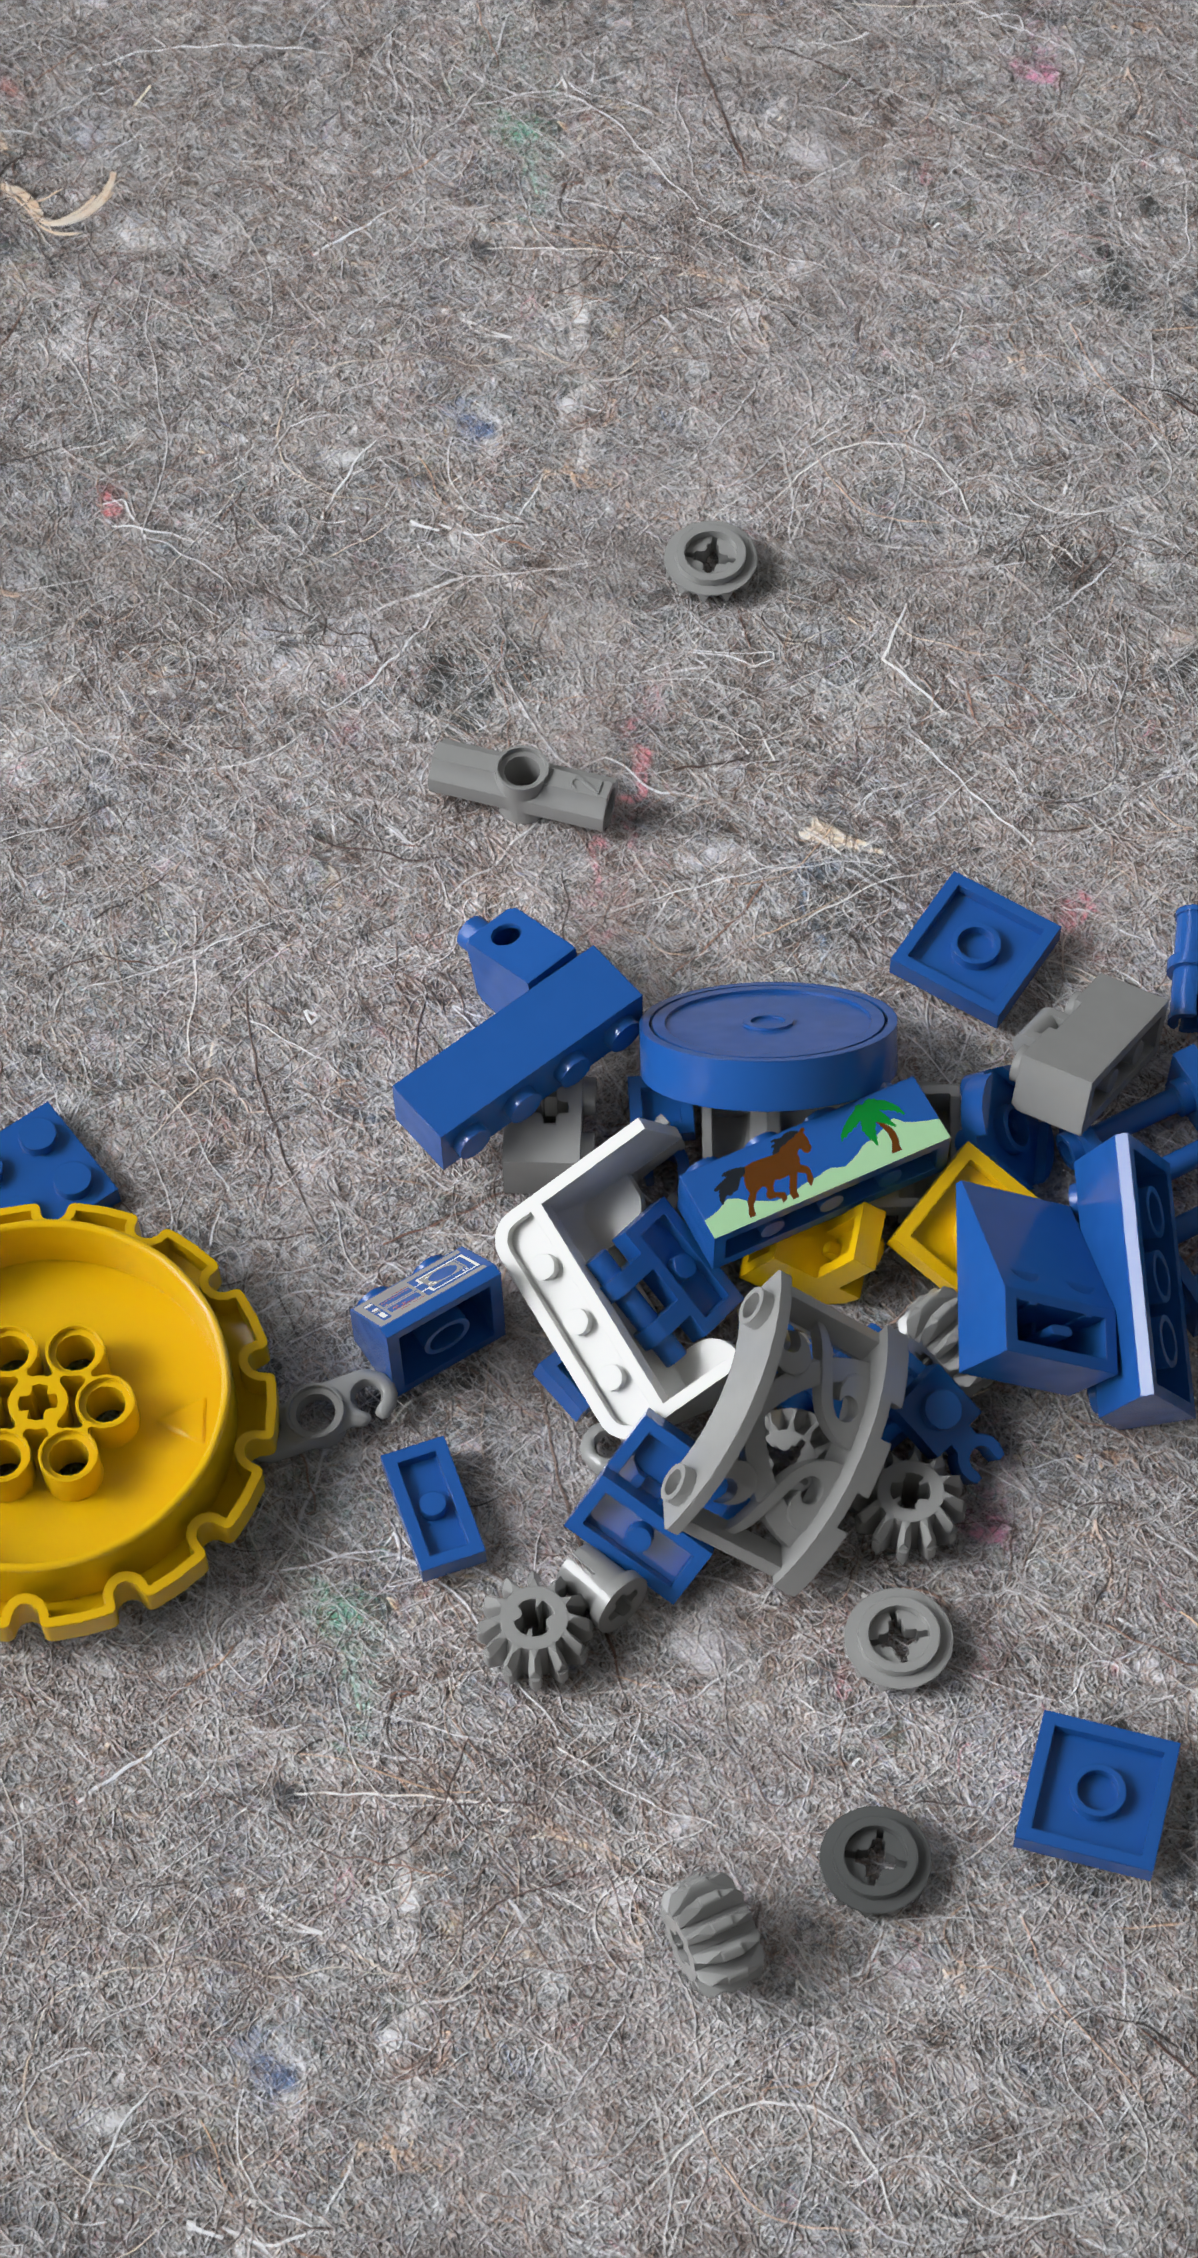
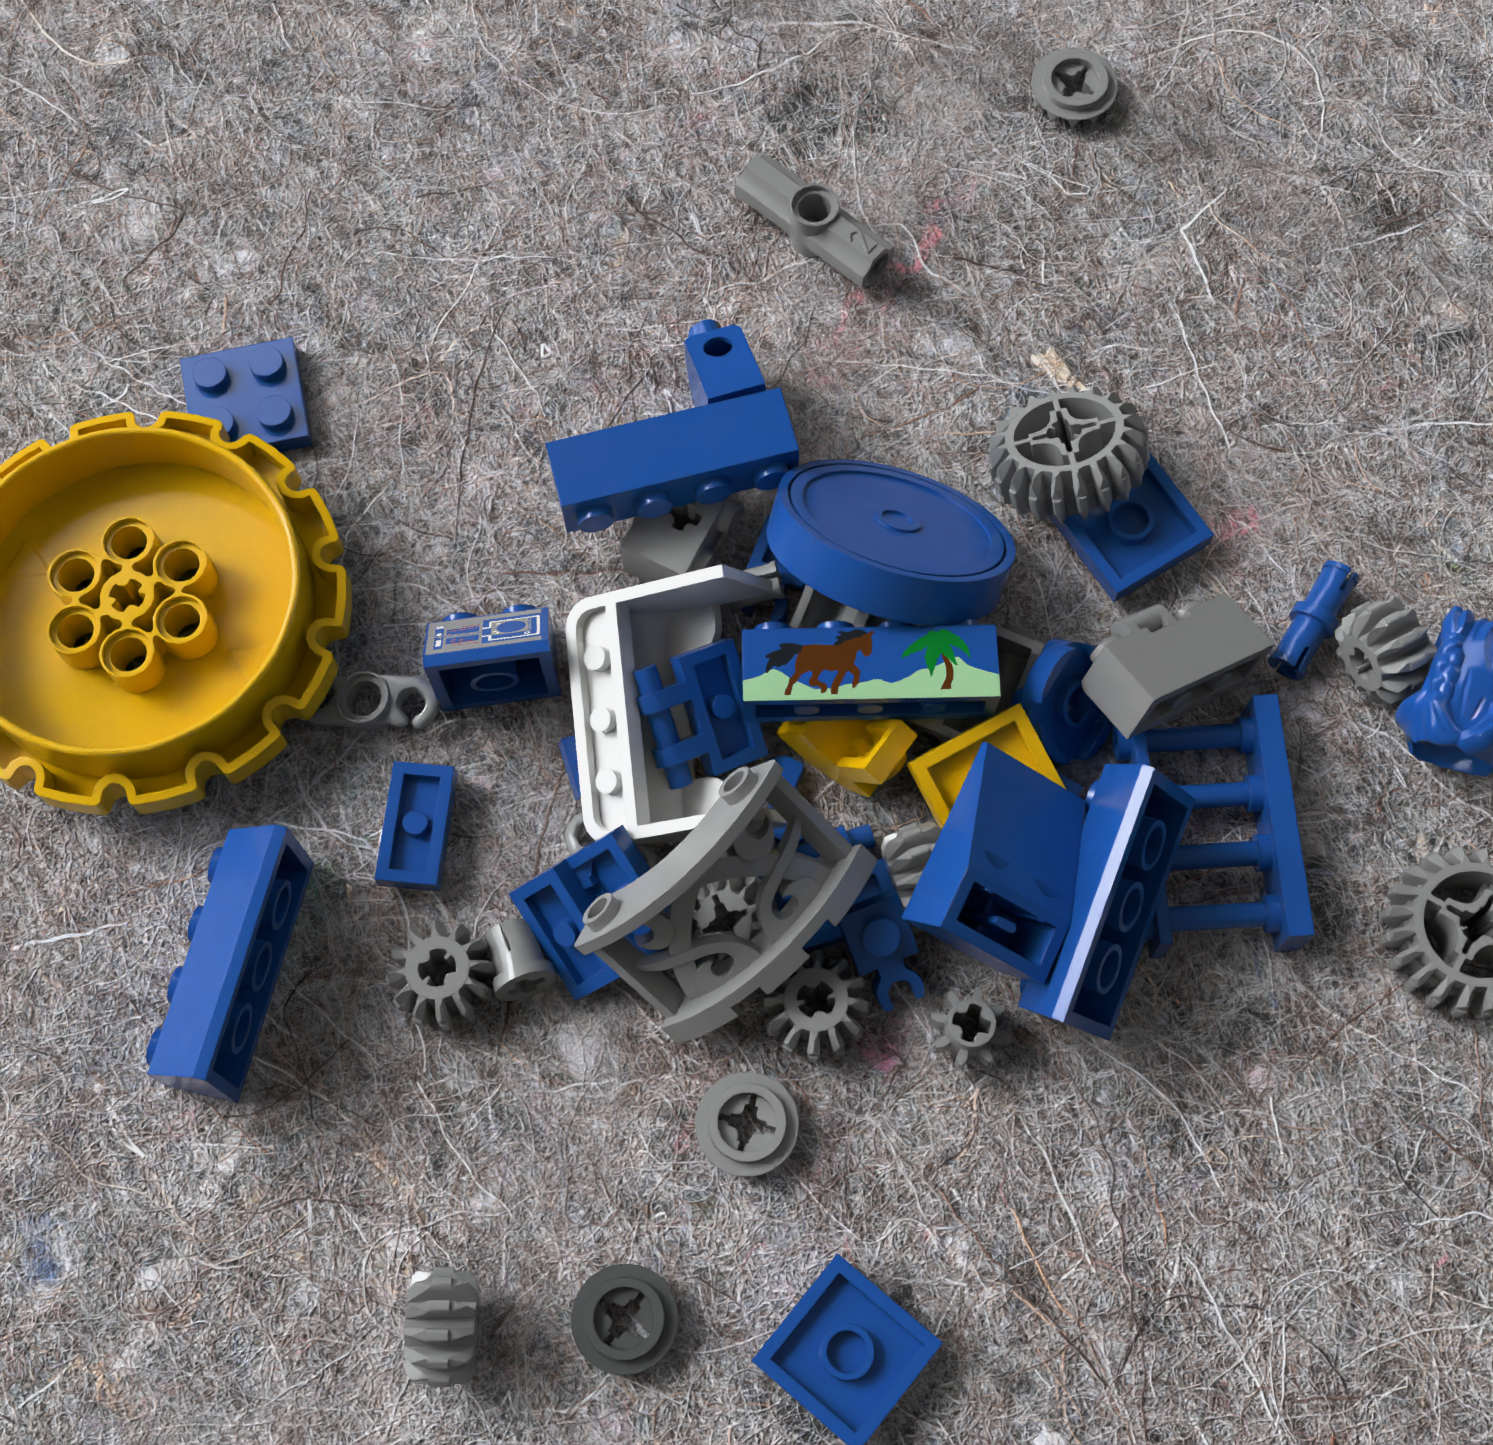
camera: 25 degrees right, 10 degrees up
none -> blue slope [146,824,314,1103]
none -> light grey gear [928,987,1010,1071]
none -> light grey gear [988,385,1150,524]

